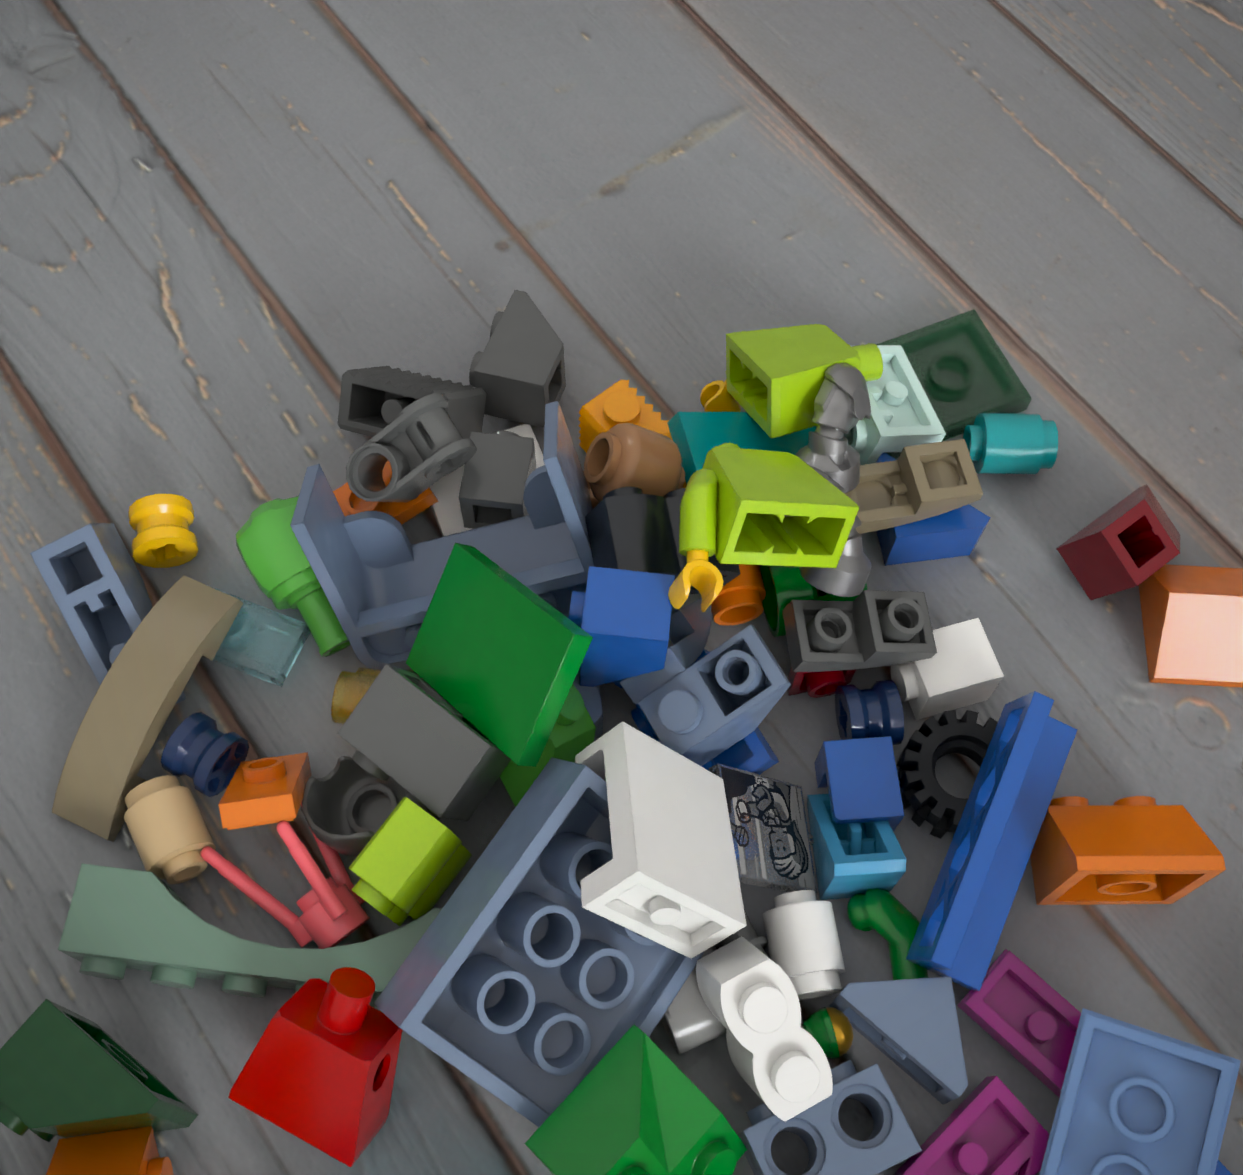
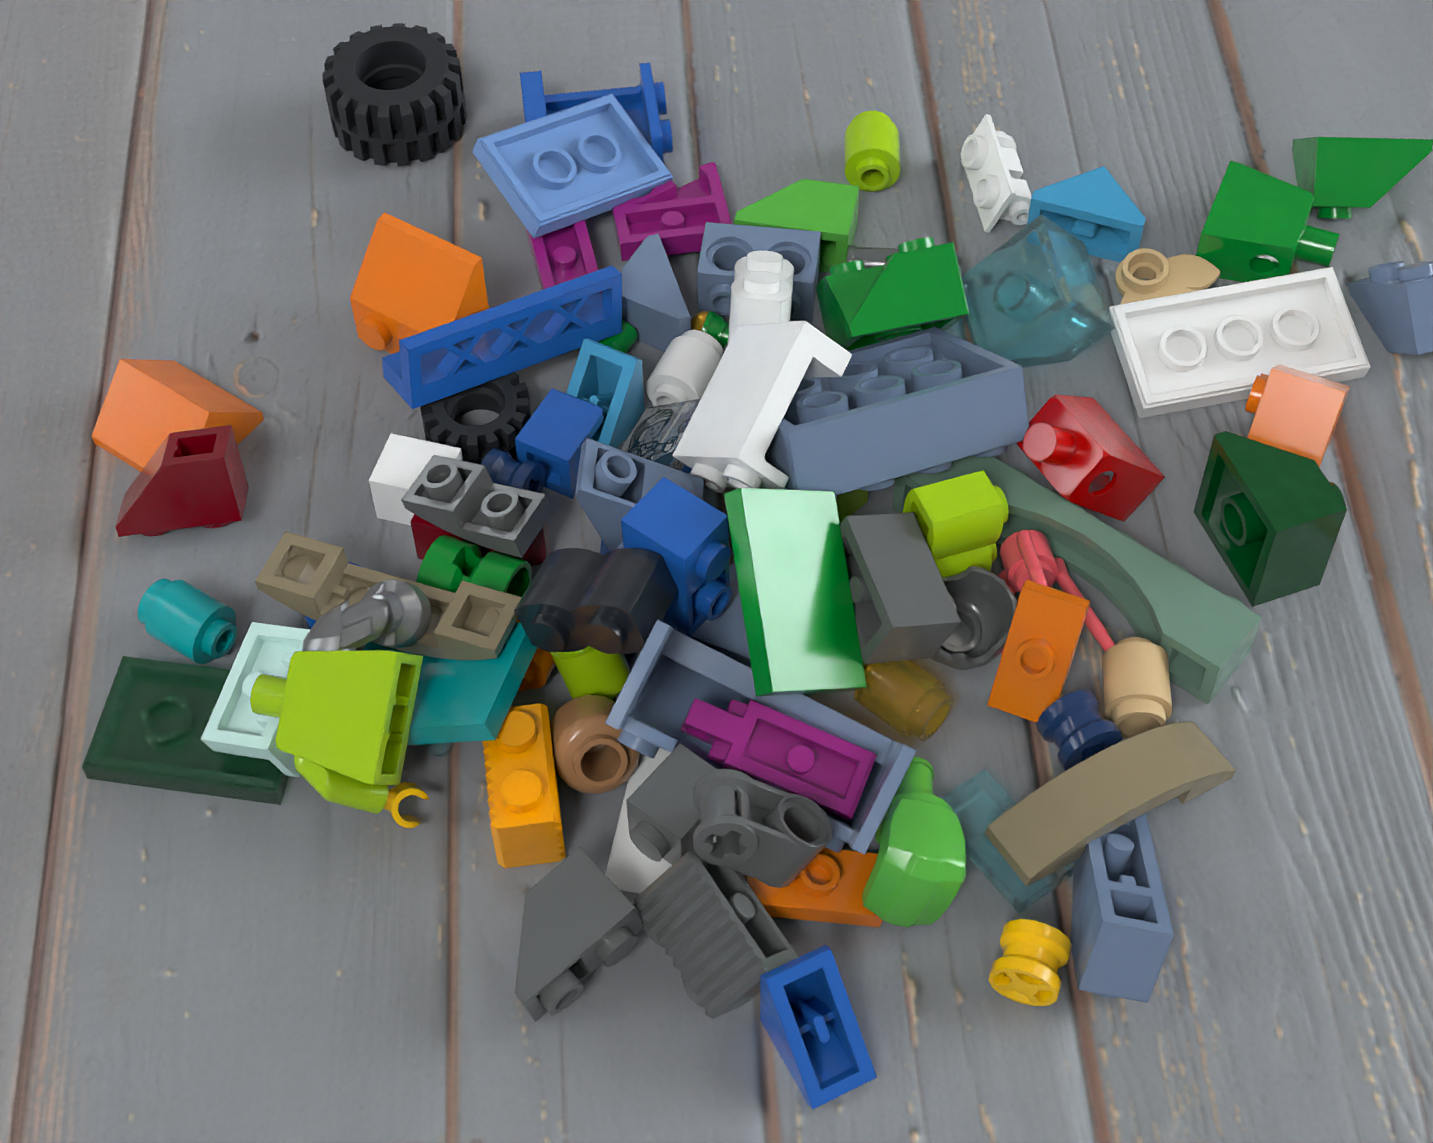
camera: 145 degrees left, 10 degrees down
medium nougat head [584,423,685,502] -> none
lime torso [668,443,872,612] -> none
none -> magenta hinge [680,698,877,822]
none -> blue slope [760,945,877,1109]

